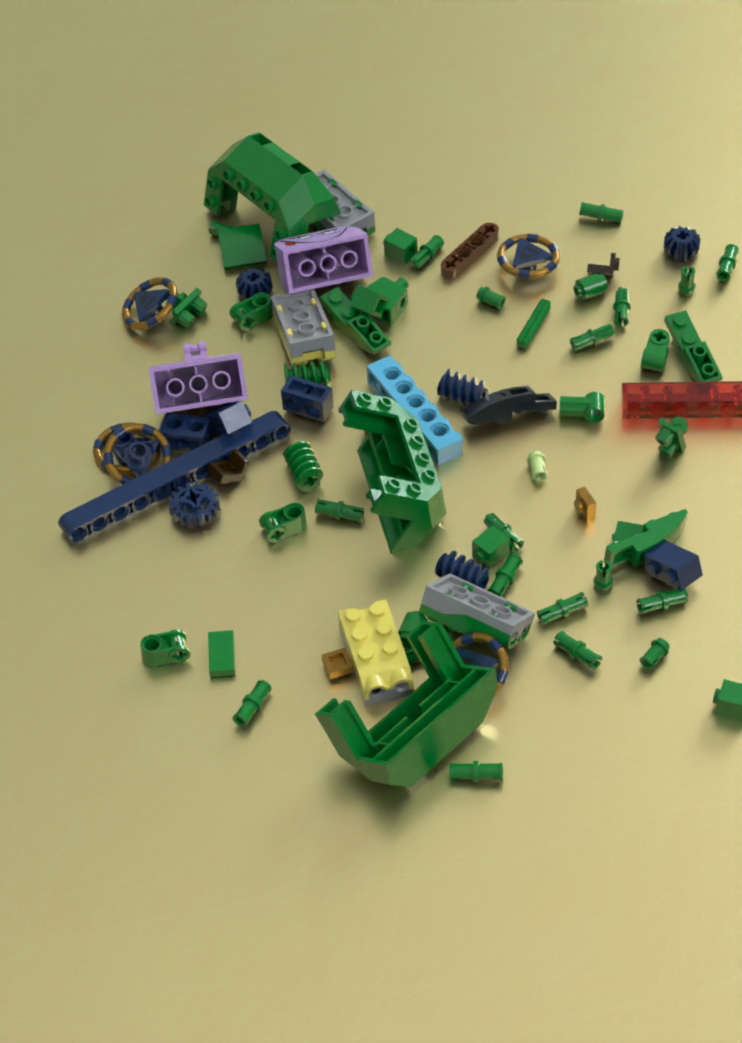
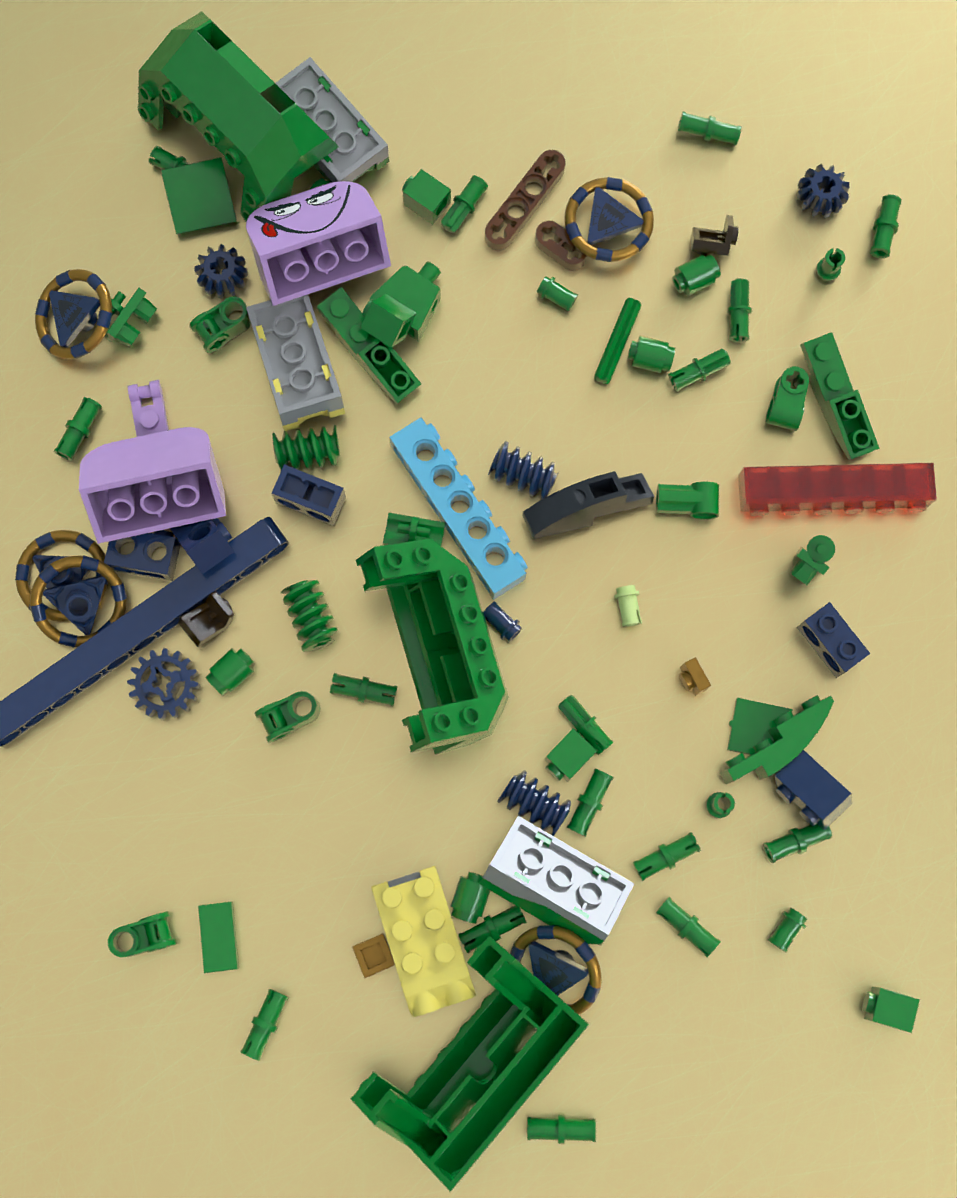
camera: 10 degrees left, 30 degrees up
none -> green pin [54,397,102,461]
none -> green brick [205,648,254,696]
none -> dark blue pin [483,601,522,642]
none -> reddish brown beam [535,221,587,270]
none -> green brick [627,336,675,373]
none -> dark blue brick [797,602,870,678]

